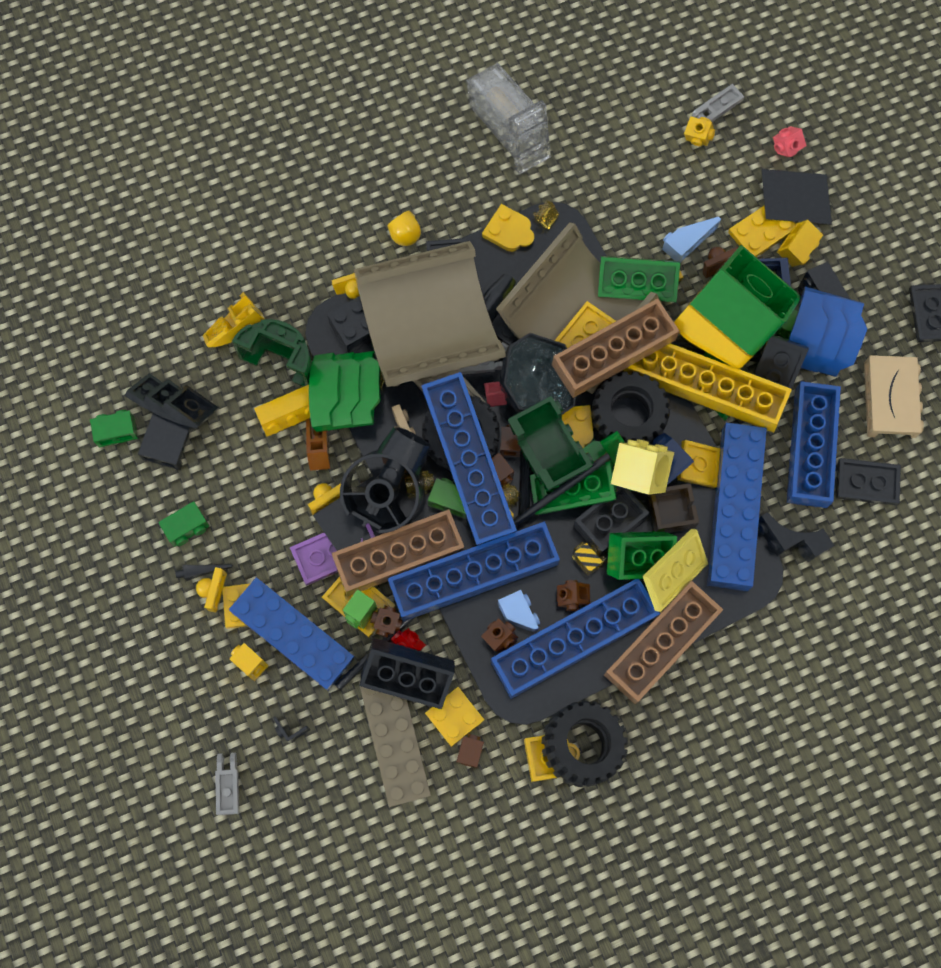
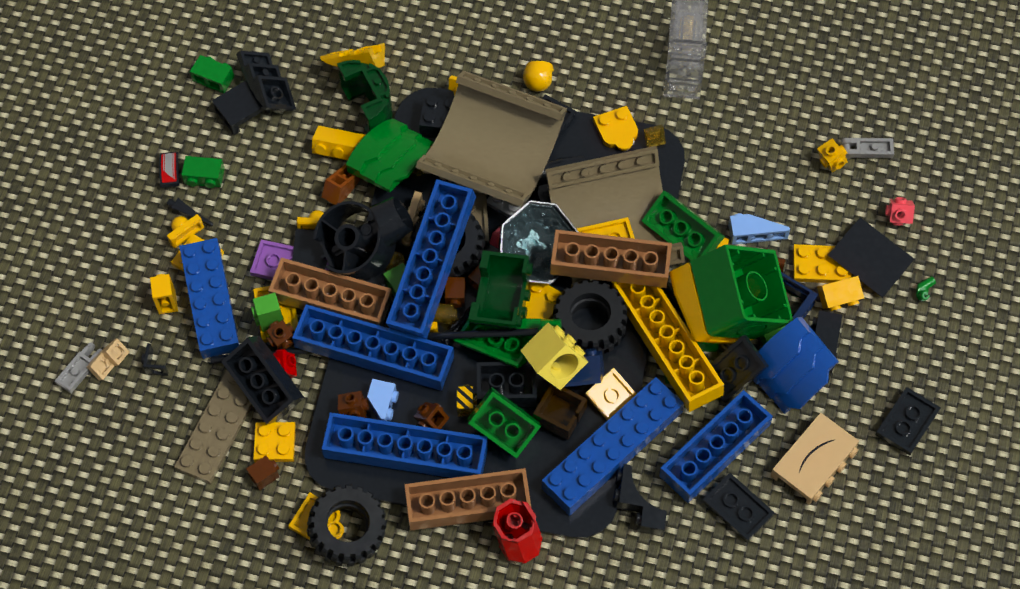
camera: 40 degrees right, 10 degrees down
light yellow tile [643,529,708,612] -> none
none -> tan slope [87,338,130,381]
none -> slope [159,152,180,188]
none -> red brick [492,498,542,564]
none -> green arm [916,276,936,301]

